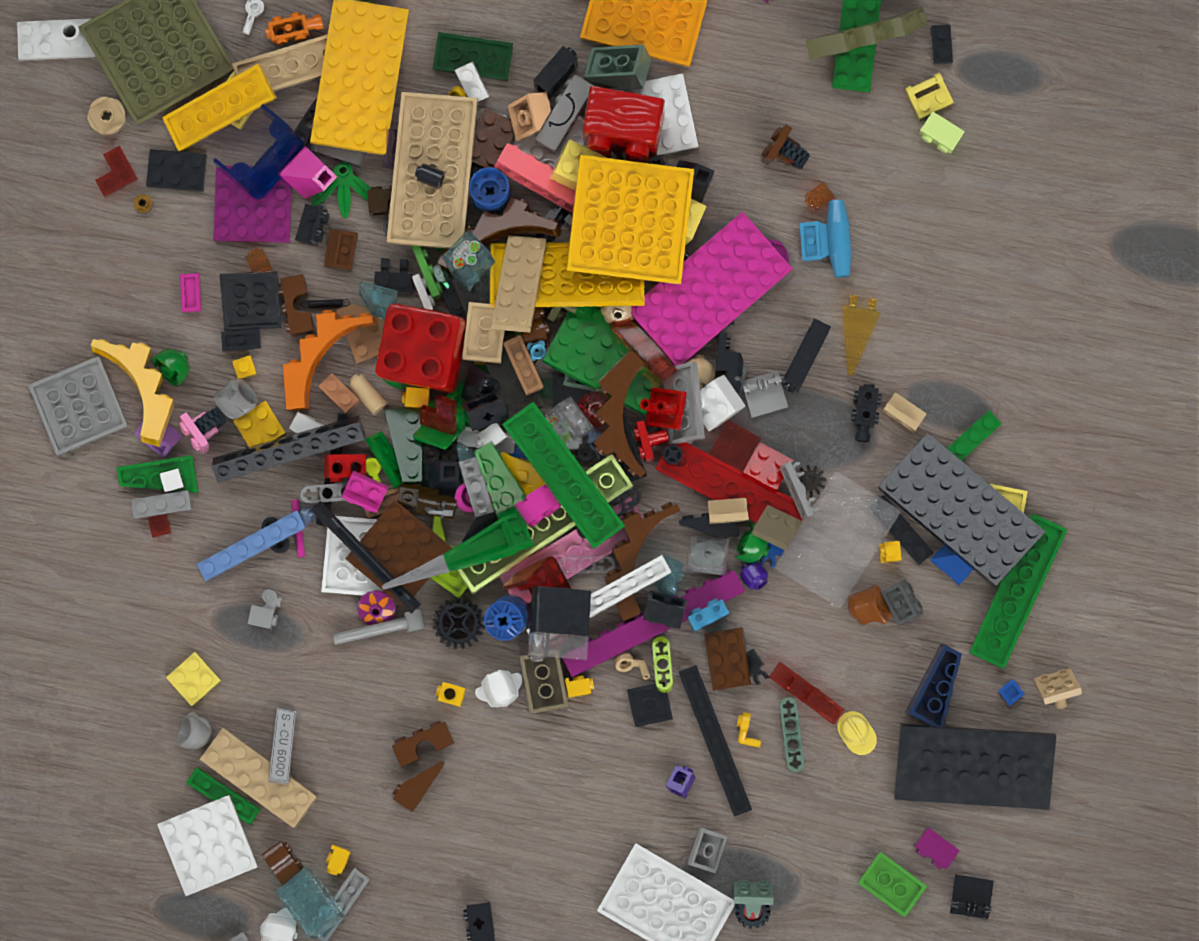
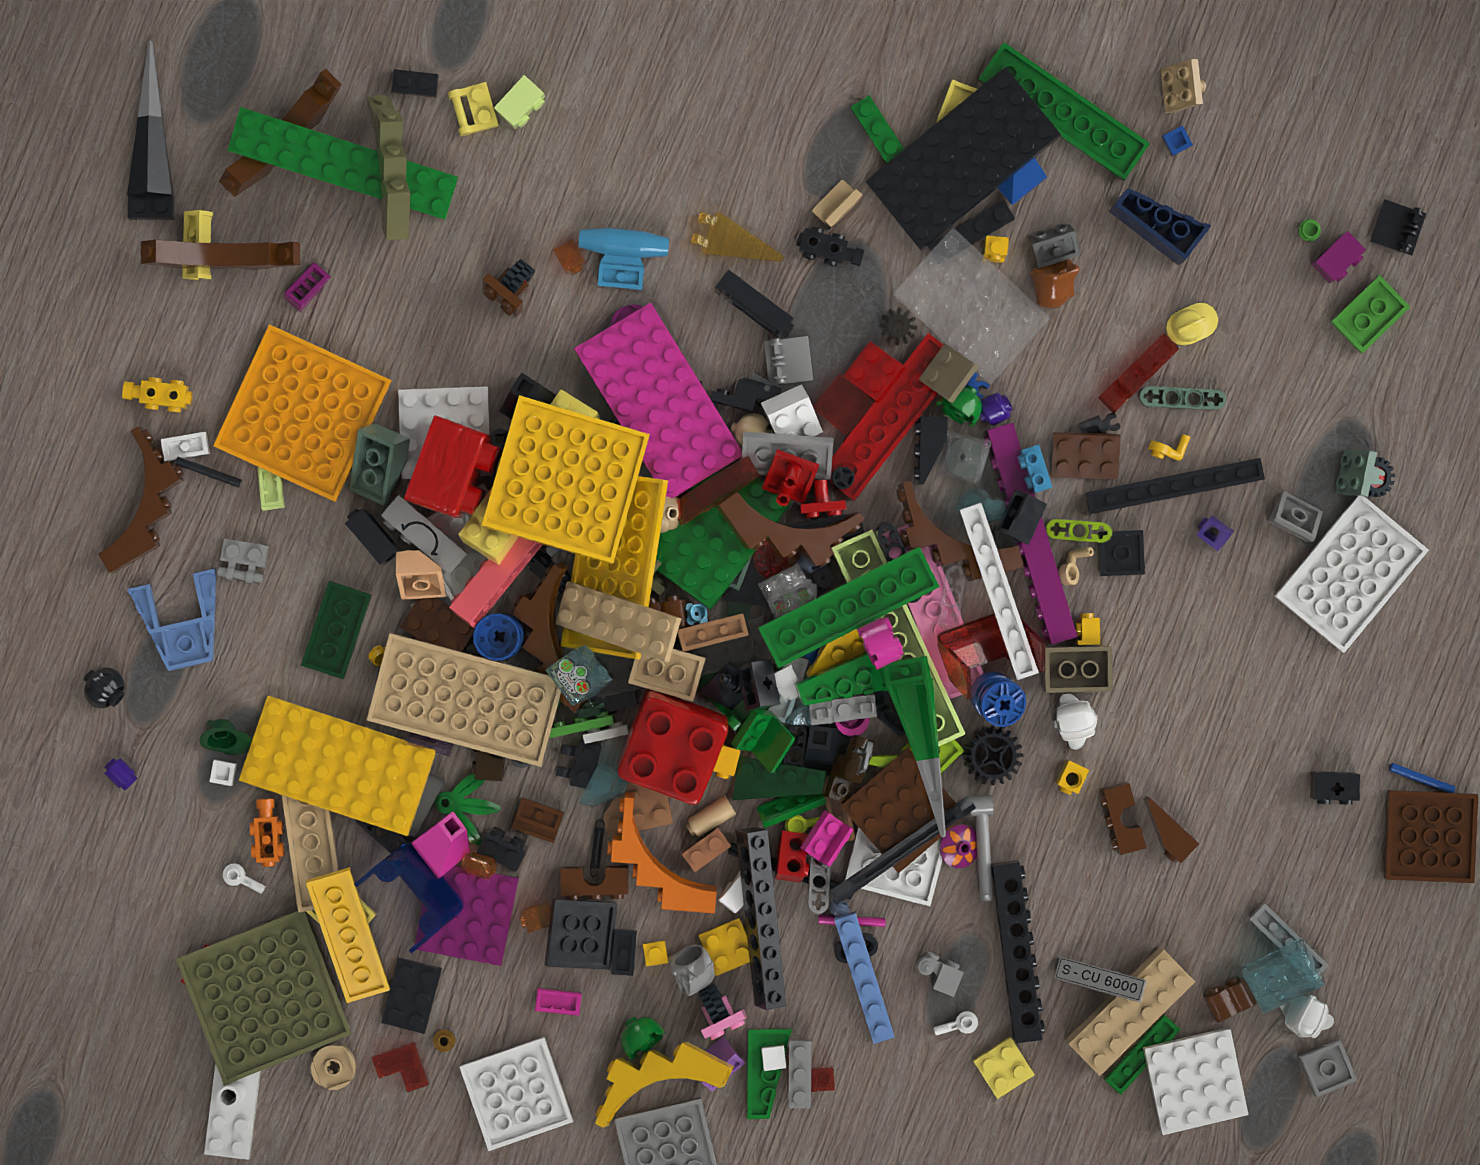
camera: 80 degrees left, 5 degrees up
light grey piece [176,712,212,749] -> none
yellow brick [325,845,351,876] -> none
black brick [415,163,445,189] -> none
clear red plate [420,395,457,435] -> none
white plate [455,61,489,101] -> none
black door [528,586,591,662] -> none
tan panel [708,498,749,524] -> none
light grey plate [780,462,820,521] -> none
black plate [894,724,1056,810] -> none
none -> white plate [460,1036,574,1151]
none -> clear orange brick [462,852,497,880]
none -> white plate [934,1011,978,1036]
none -> black brick [991,860,1045,1043]
none -> bright green plate [1298,219,1321,242]

